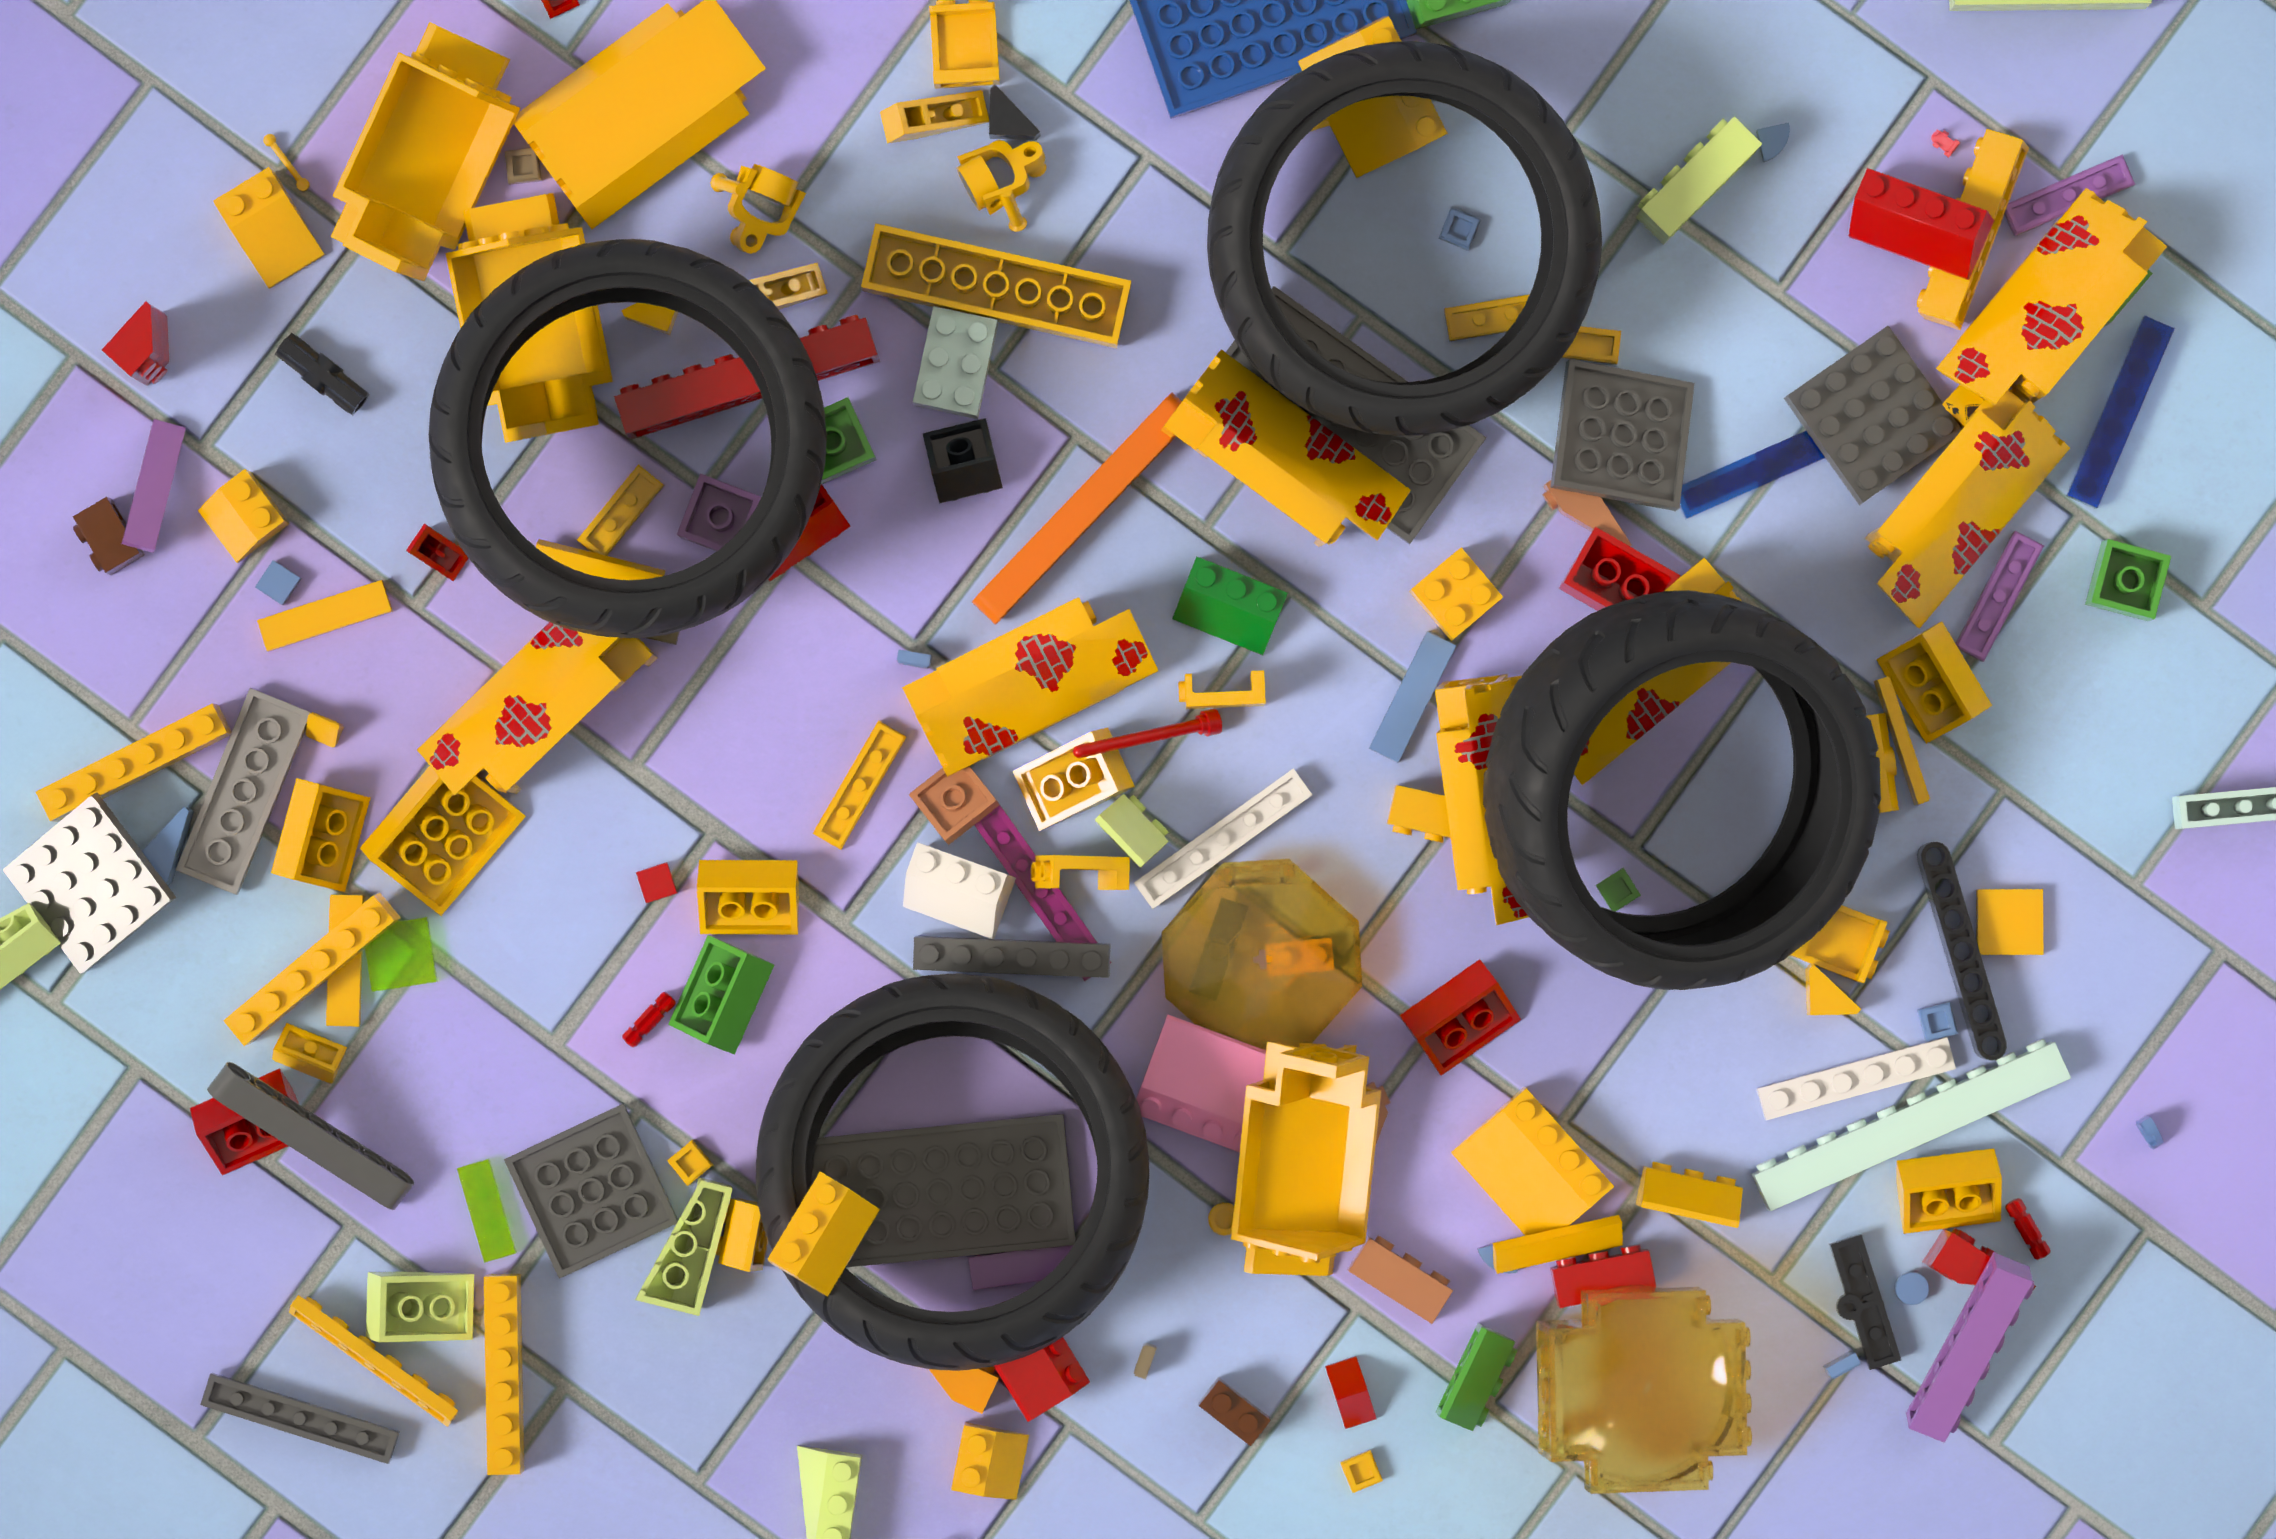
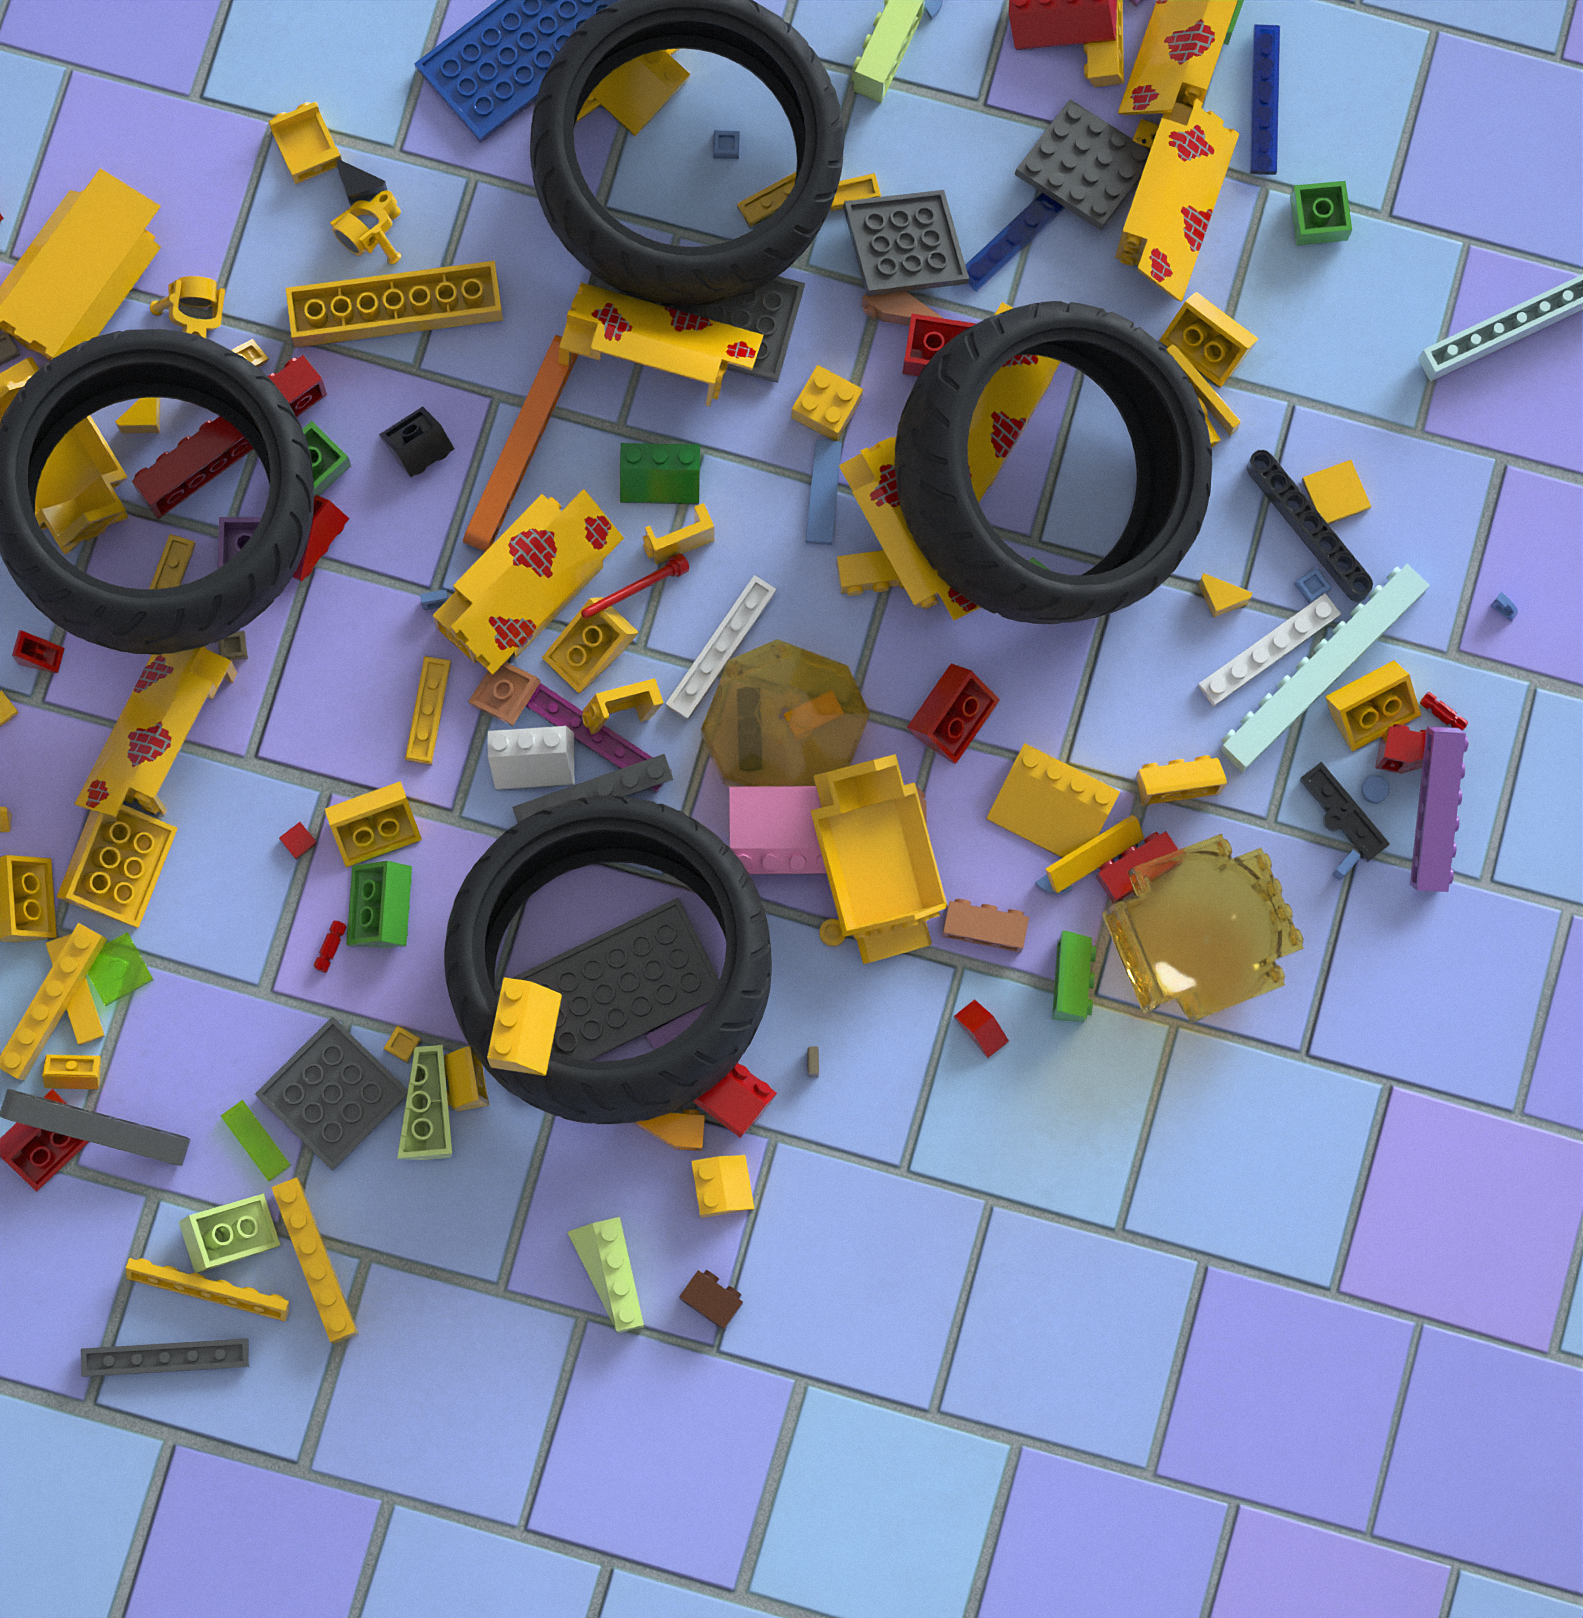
camera: 25 degrees left, 10 degrees down
yellow slope [880,90,989,144] -> none
light aqua brick [913,306,998,419] -> none
yellowish green slope [1095,794,1169,869] -> none
reddish brown brick [1198,1377,1271,1446] -> none
yellow tile [1340,1450,1383,1493] -> none
yellow panel [1789,905,1890,983] -> none
medium lavender tile [1955,531,2044,662] -> none

